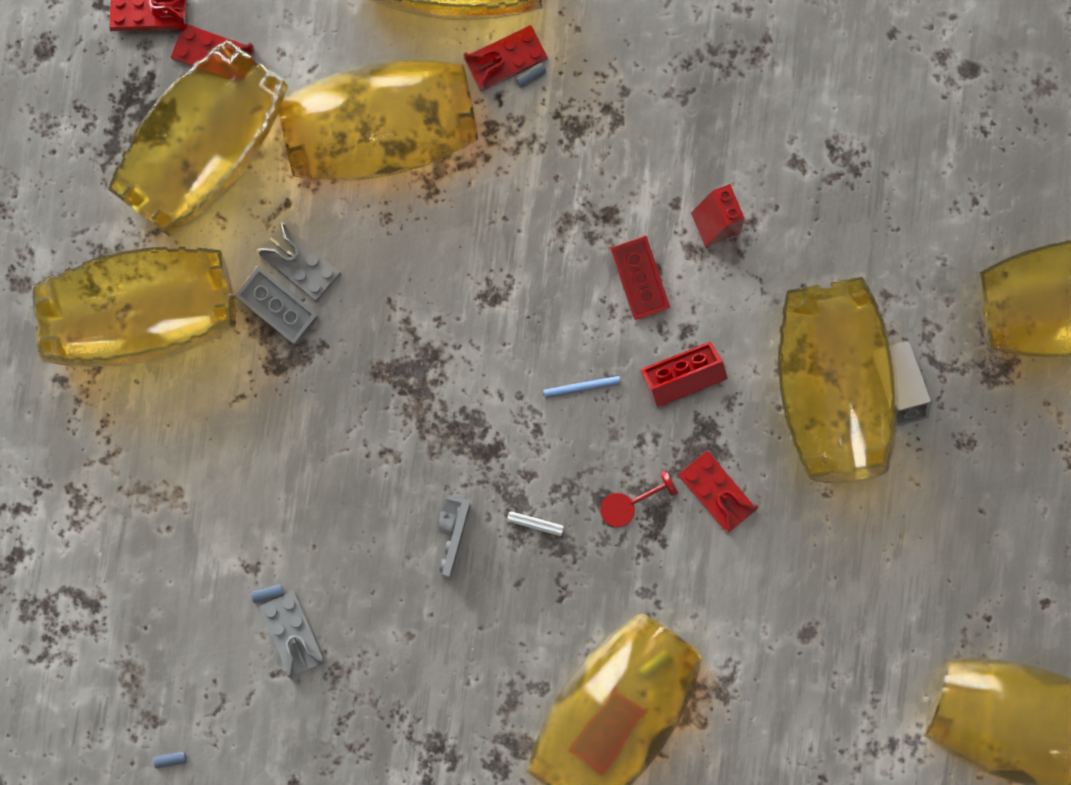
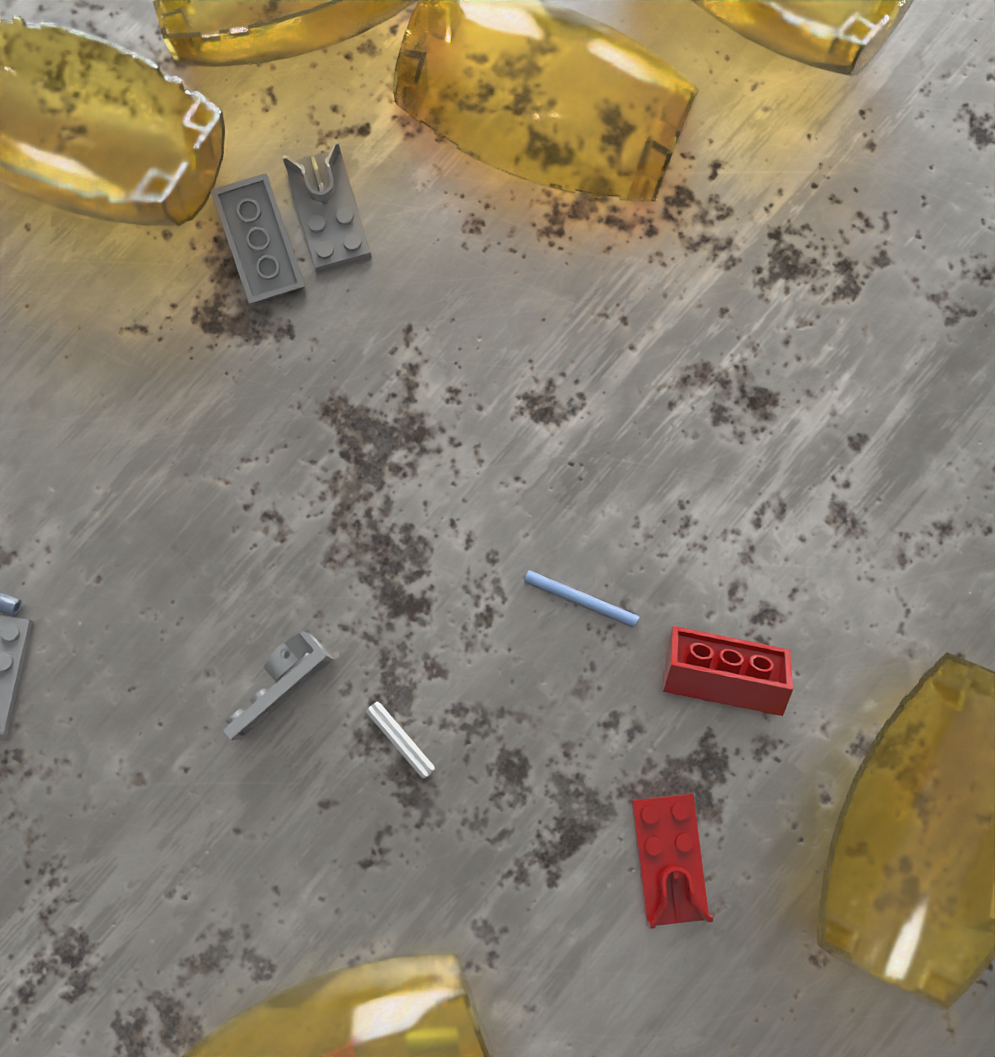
camera: 30 degrees right, 0 degrees up
red plate [463,25,548,92] -> none
sand blue axle [515,62,547,87] -> none
red piece [600,470,679,527] -> none
red plate [608,235,670,320] -> none
red slope [691,184,745,247] -> none

